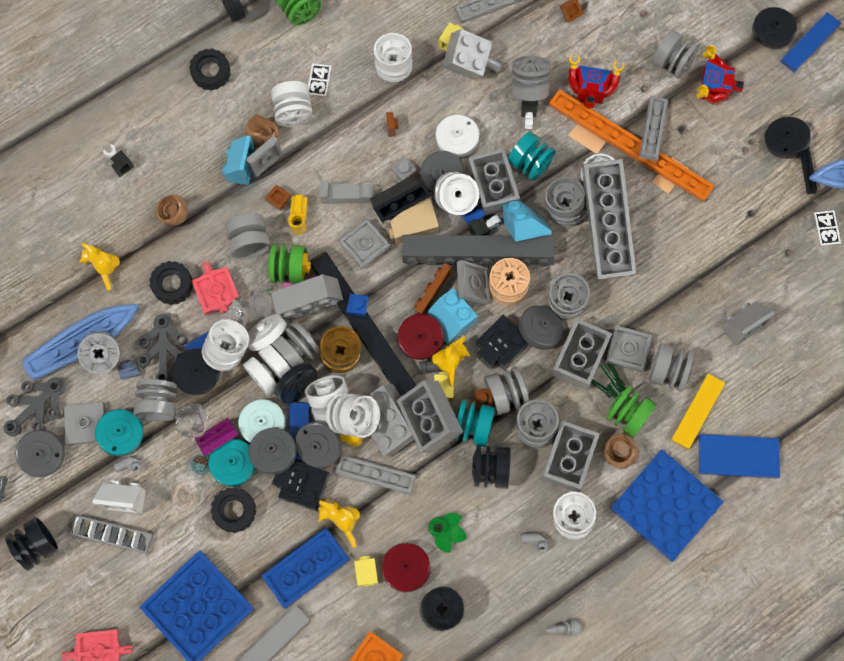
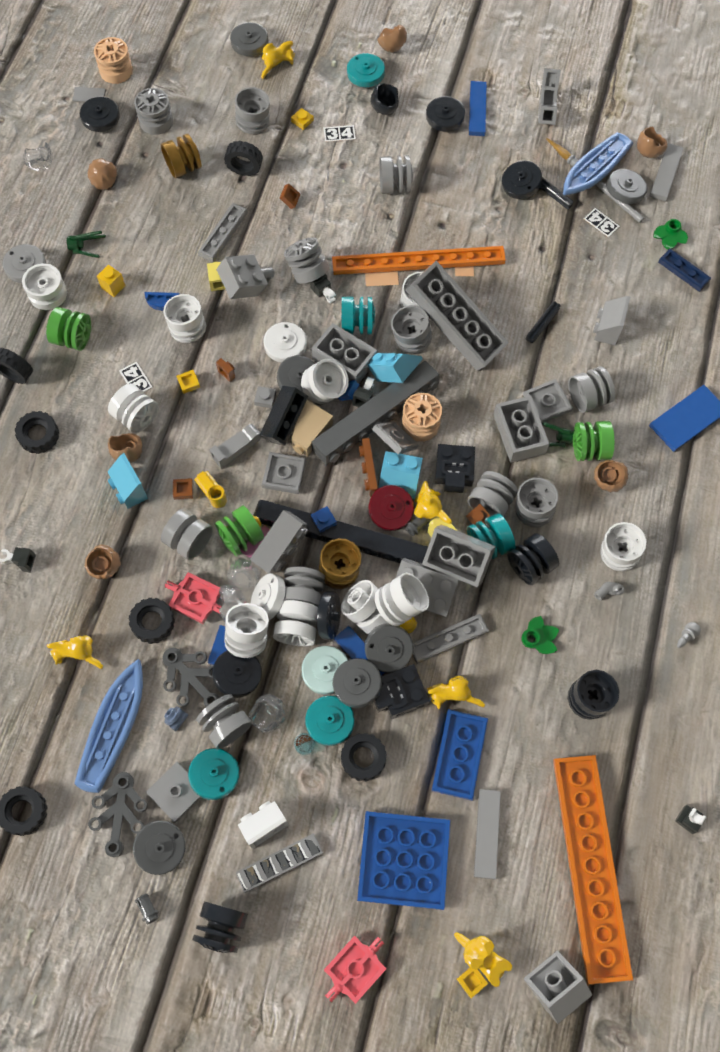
camera: 45 degrees left, 5 degrees down
light grey wheel [77,330,120,374] -> none
light grey arm [113,456,143,473] -> none
magenta plate [195,417,238,456] -> none
light grey plate [246,135,282,179] -> none
light yellow brick [354,556,379,587] -> none
dark red wheel [382,543,431,593] -> none
dark grey wheel [519,306,564,350] -> none
light grey brick [541,421,600,492] -> none
light grey wheel [547,273,590,319] -> none
red torso [568,54,625,109] -> none
blue plate [610,449,724,562] -> none
light grey tile [639,95,668,162] -> none
yellow tile [671,374,725,450] -> none
torso [696,45,744,105] -> none
none -> blue plate [144,292,180,311]
none -> yellow plate [176,370,200,394]
none -> black axle [526,301,561,343]

